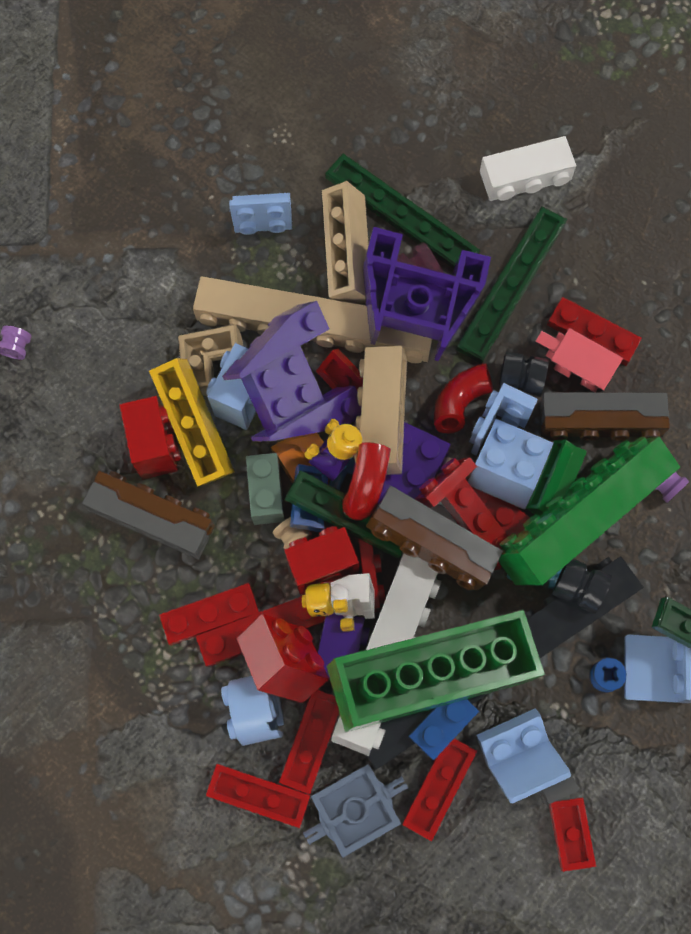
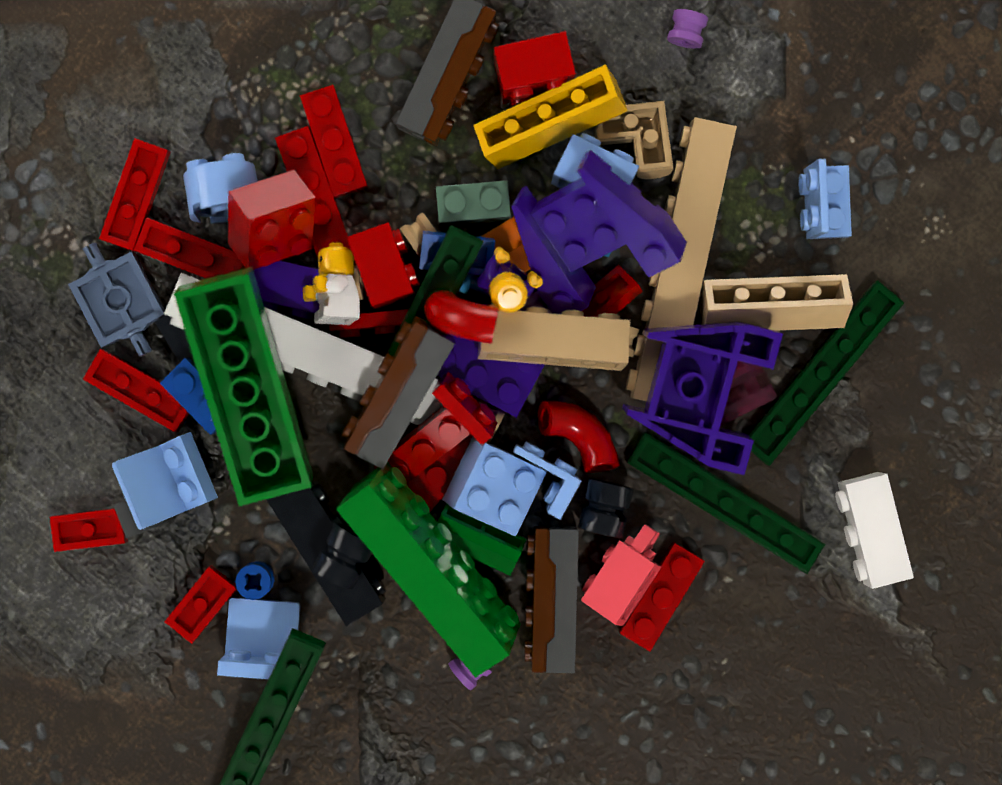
camera: 90 degrees right, 15 degrees up
none -> red plate [164,565,237,644]
none -> medium lavender wheel [667,9,708,49]

